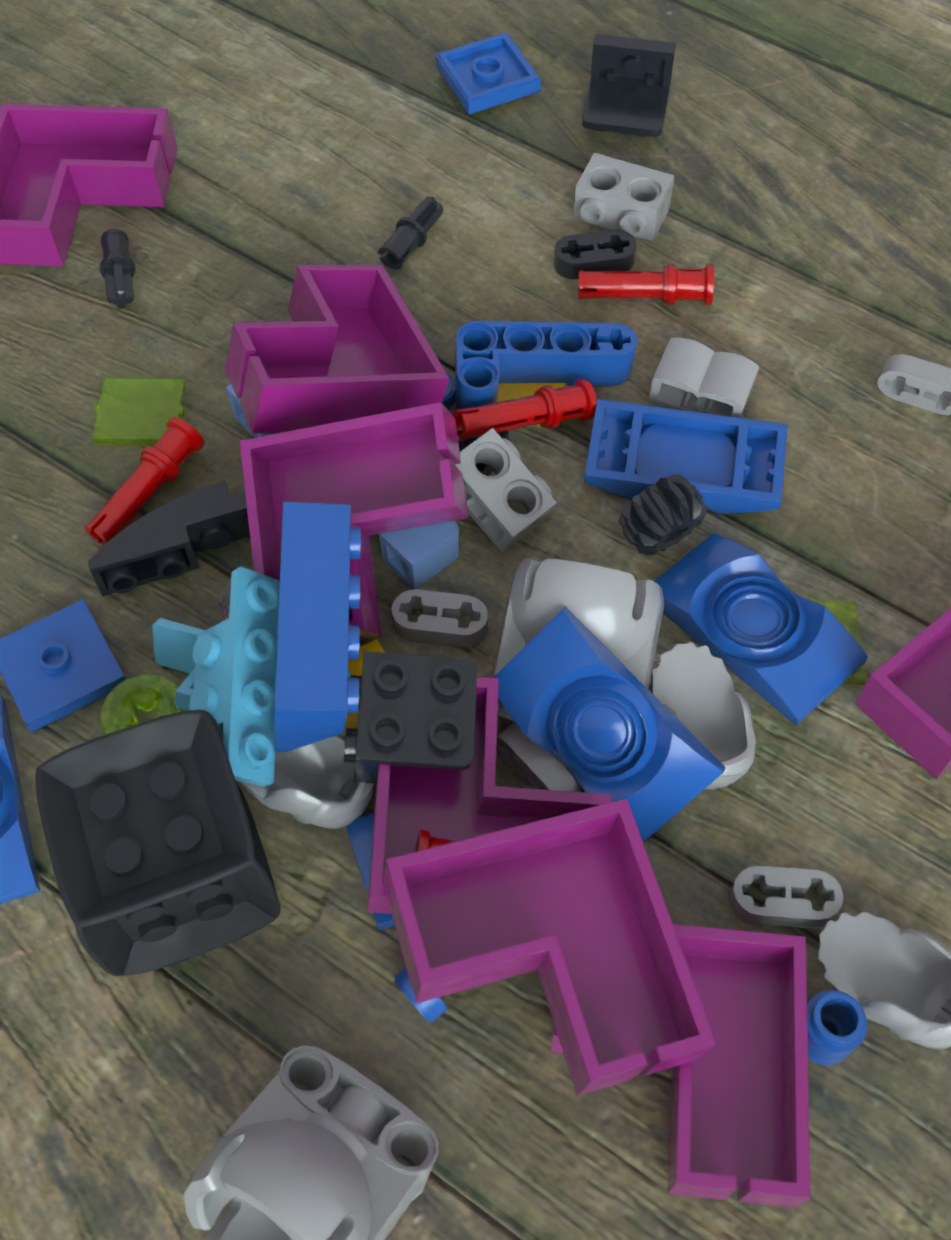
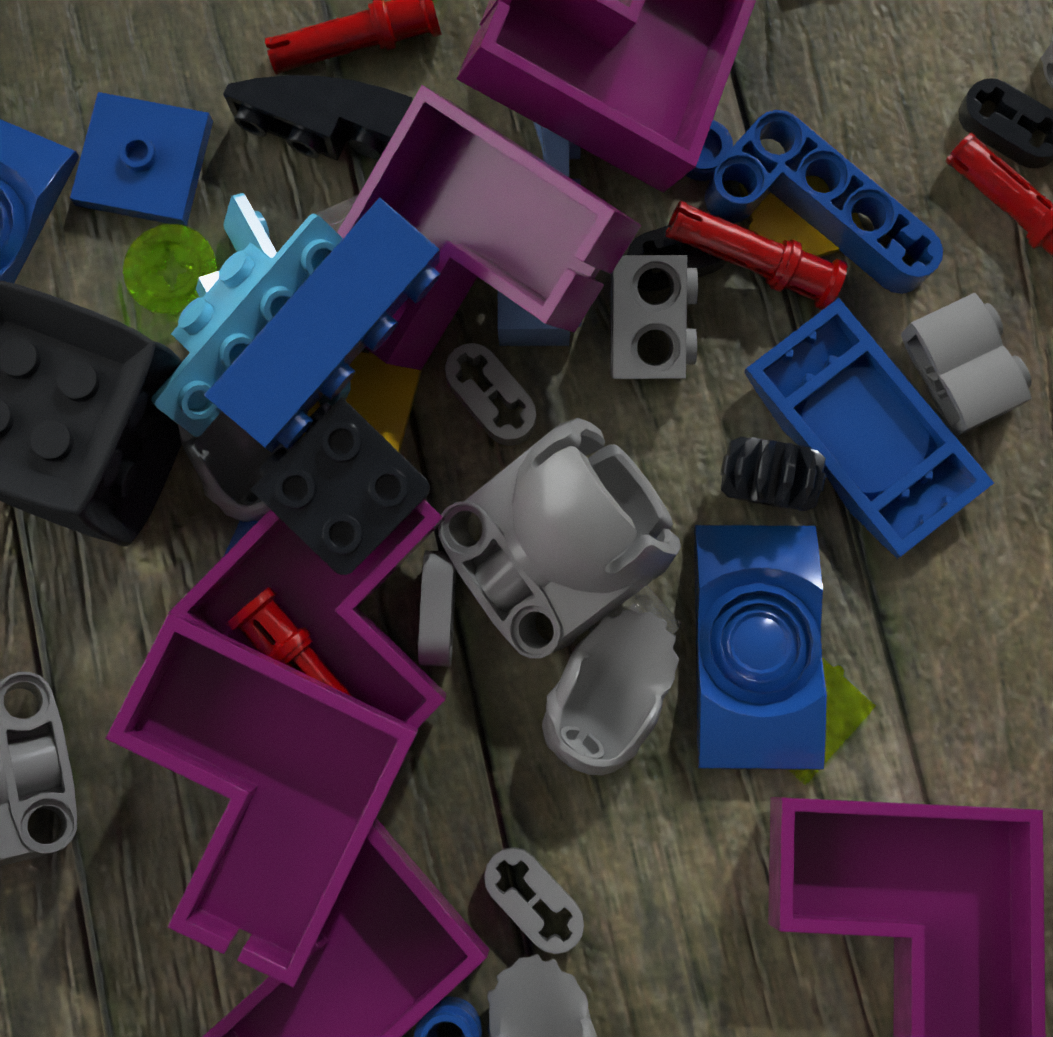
camera: 45 degrees right, 20 degrees up
blue slope [493,606,726,841] -> none

